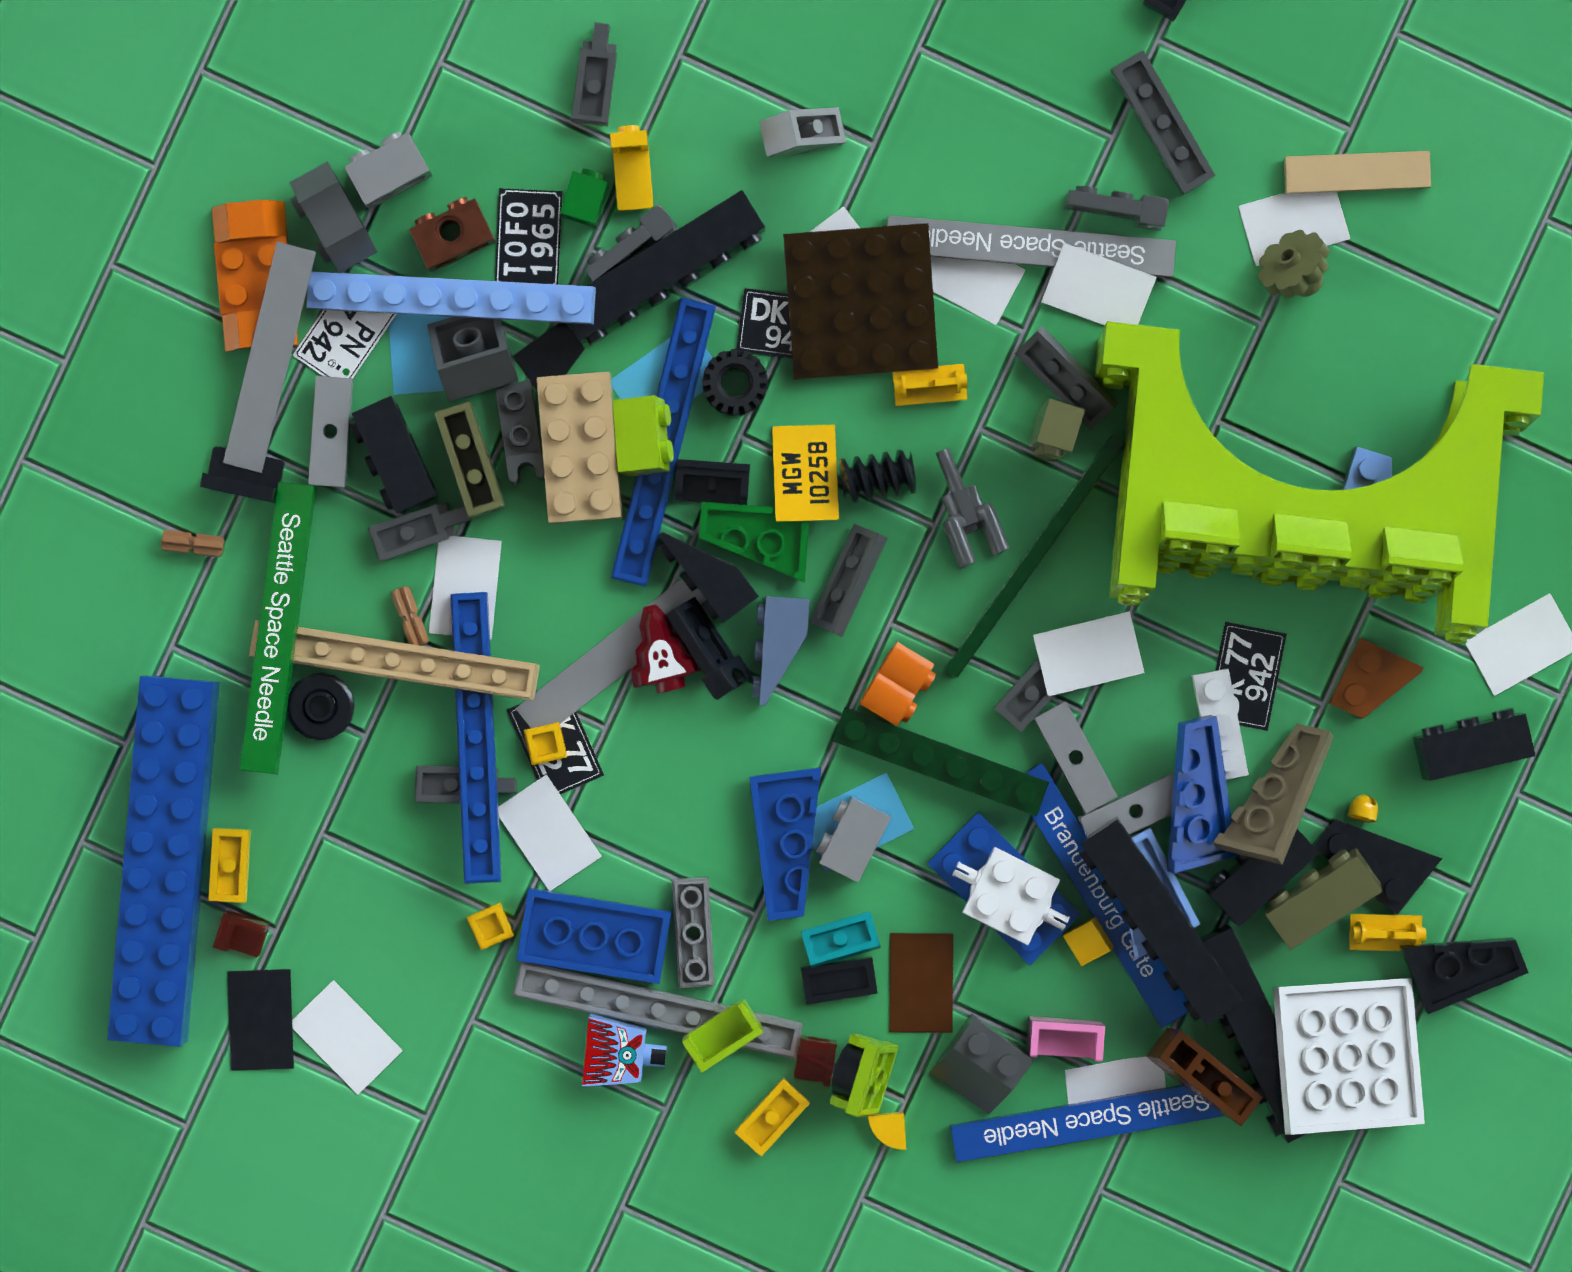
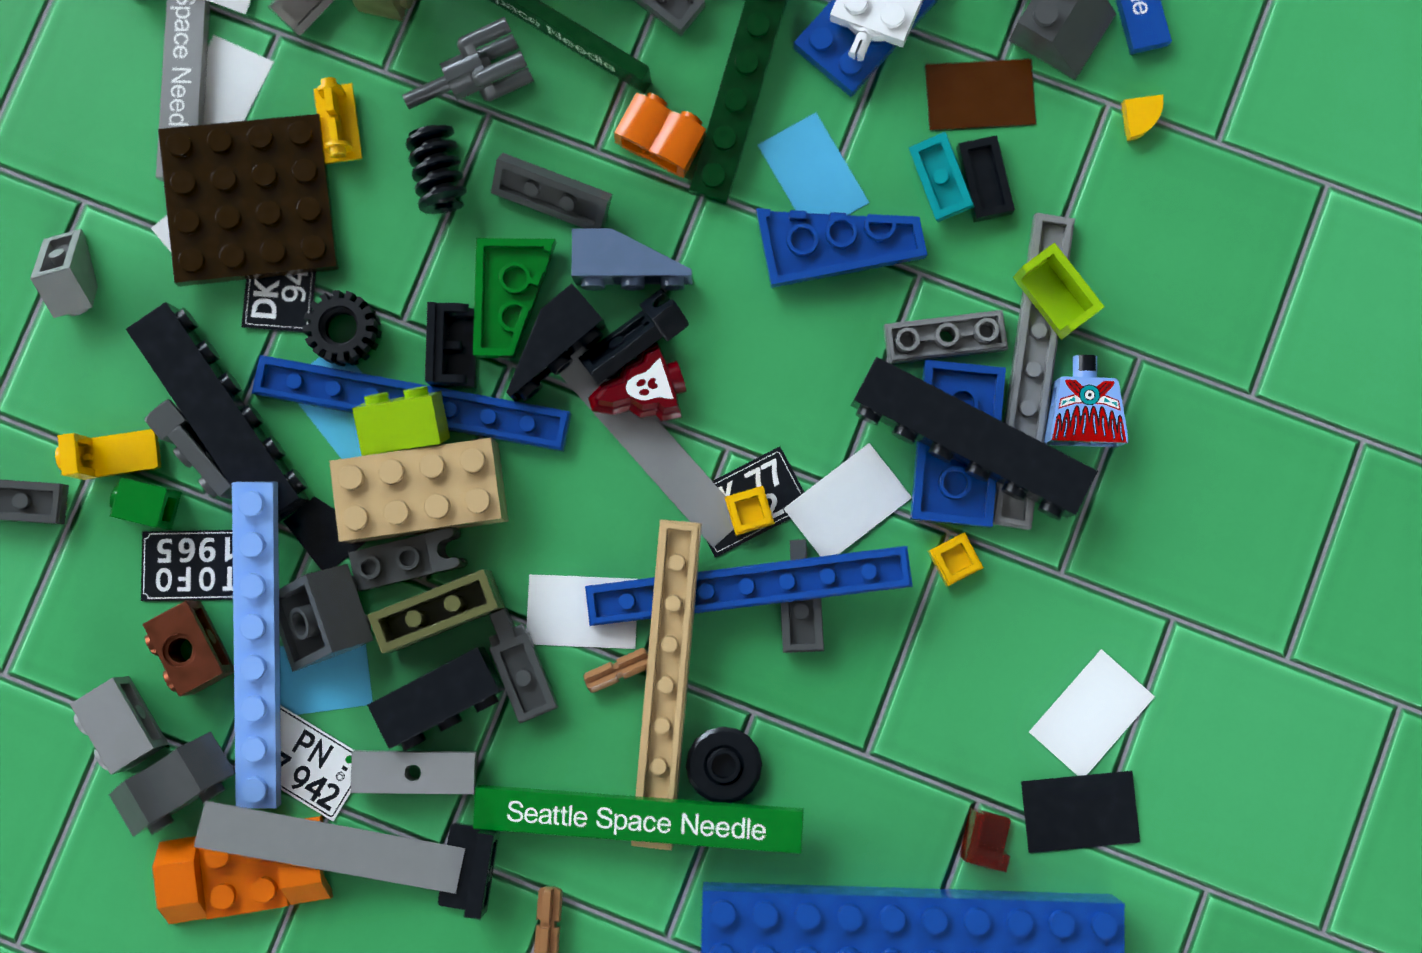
camera: 80 degrees left, 5 degrees down
yellow plate [208,828,251,903] -> none
yellow plate [734,1077,810,1157] -> none
yellow sticker [772,425,839,522] -> none
clear red panel [794,1035,837,1087] -> none
light grey brick [816,795,891,882] -> none
lime piece [829,1033,899,1117] -> none
none -> black brick [851,357,1098,520]

